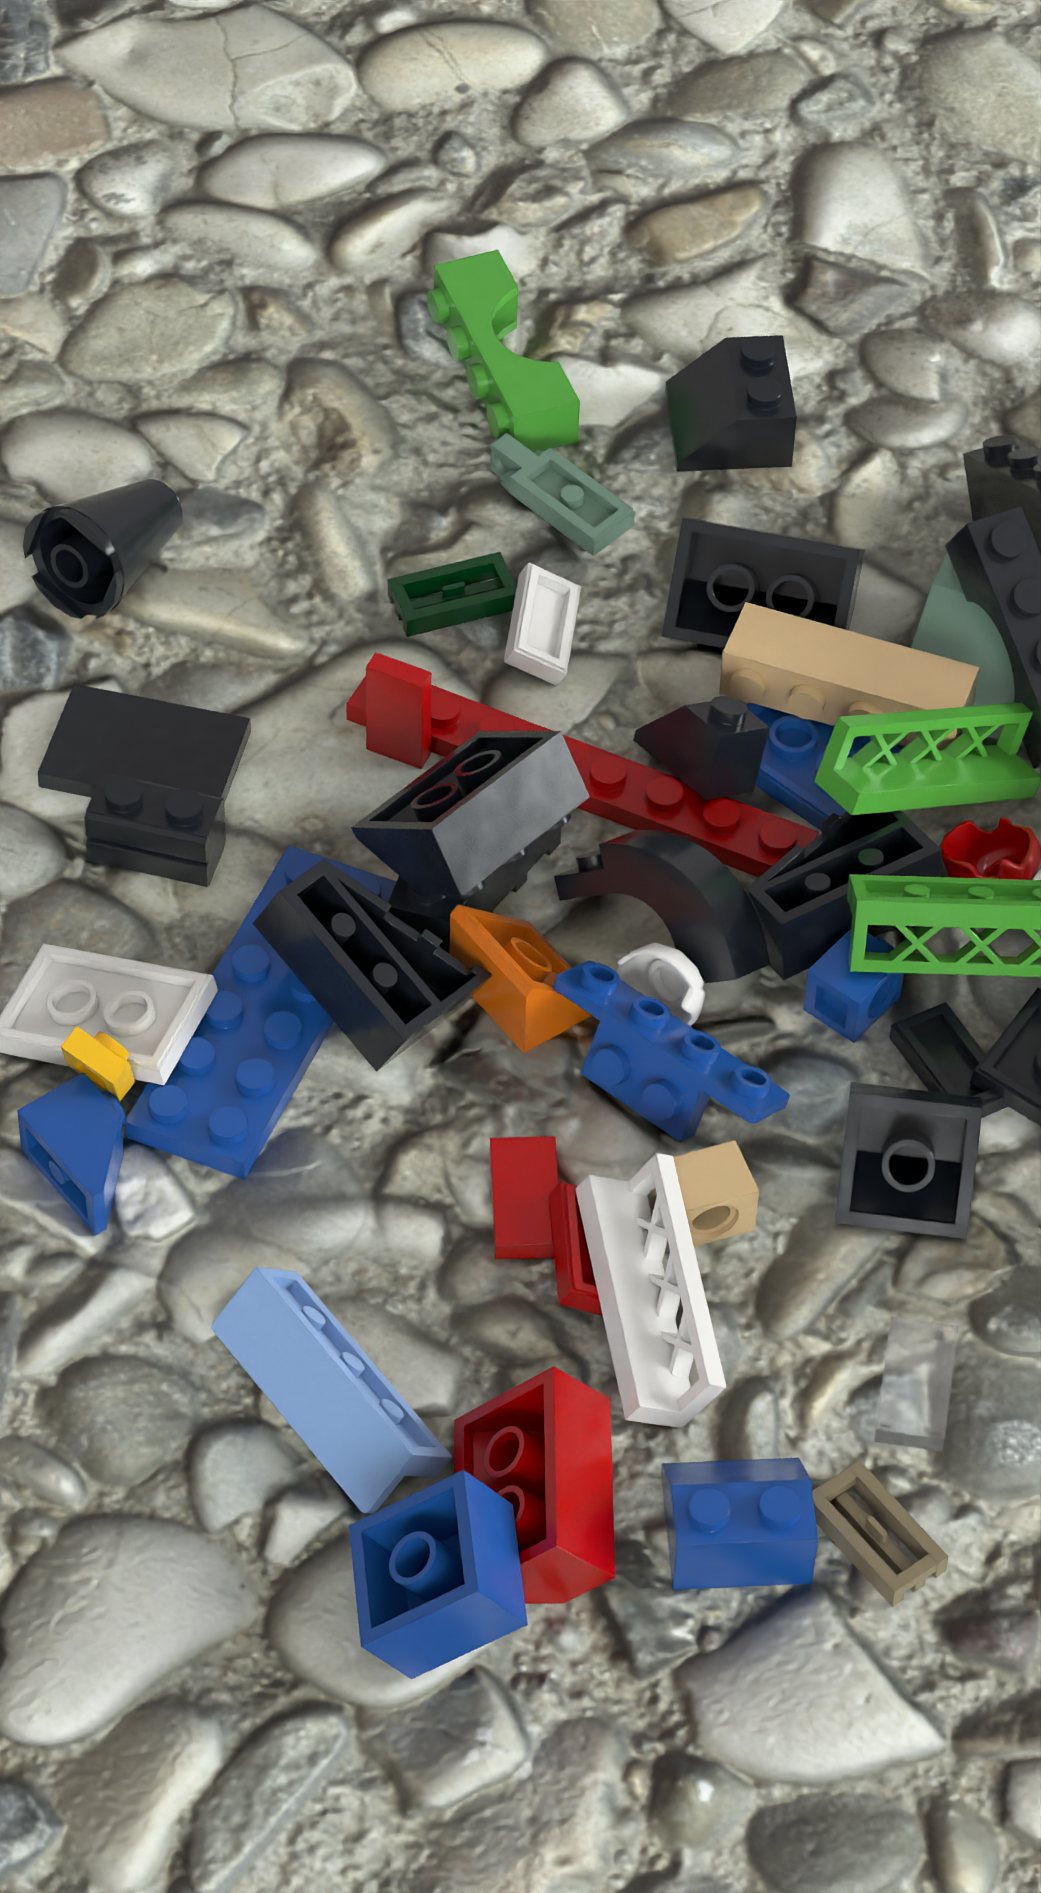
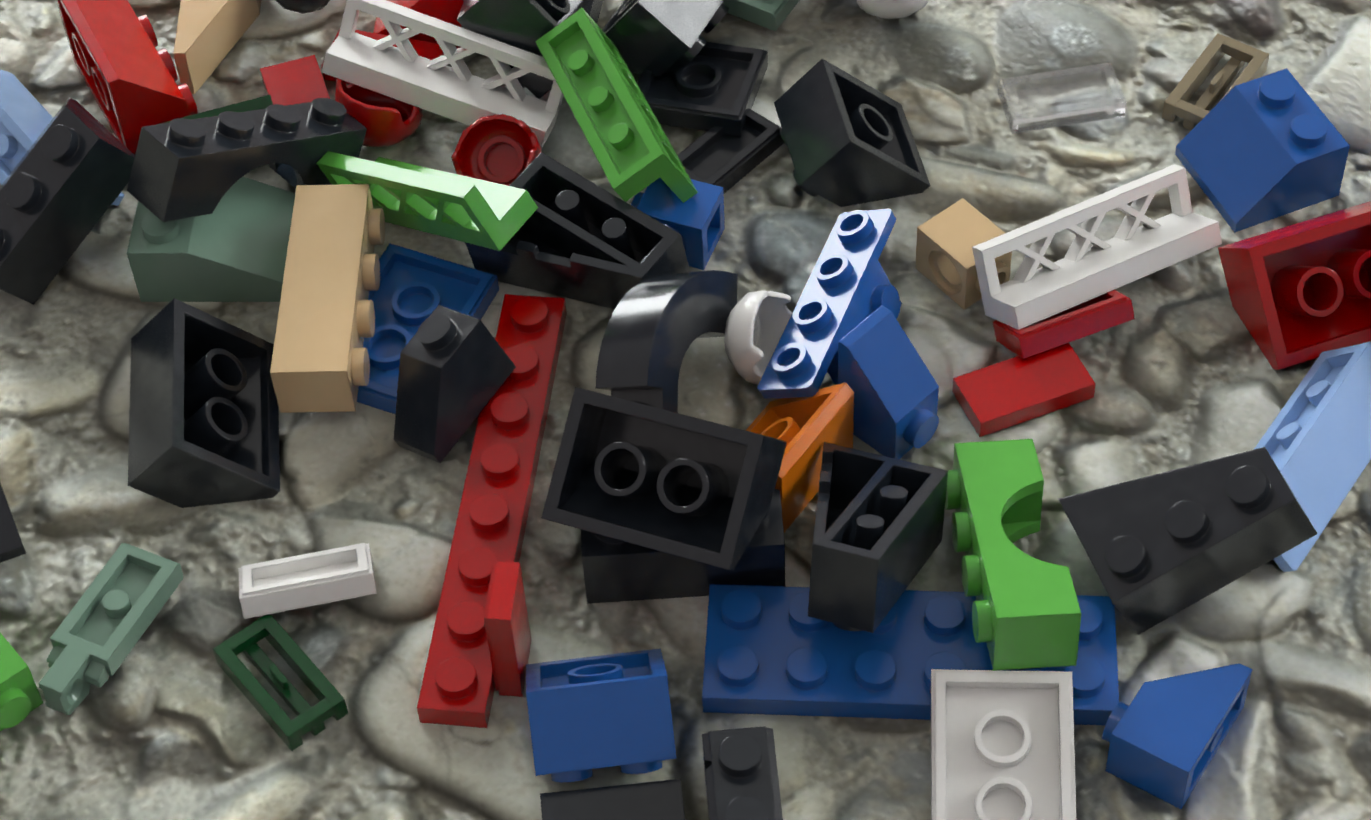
camera: 105 degrees left, 0 degrees up
yellow plate [60,1026,135,1102] -> none
none -> blue slope [526,648,677,782]
none -> blue slope [838,305,939,459]
none -> bright green arch [945,439,1081,671]
none -> black wedge [1058,447,1317,635]

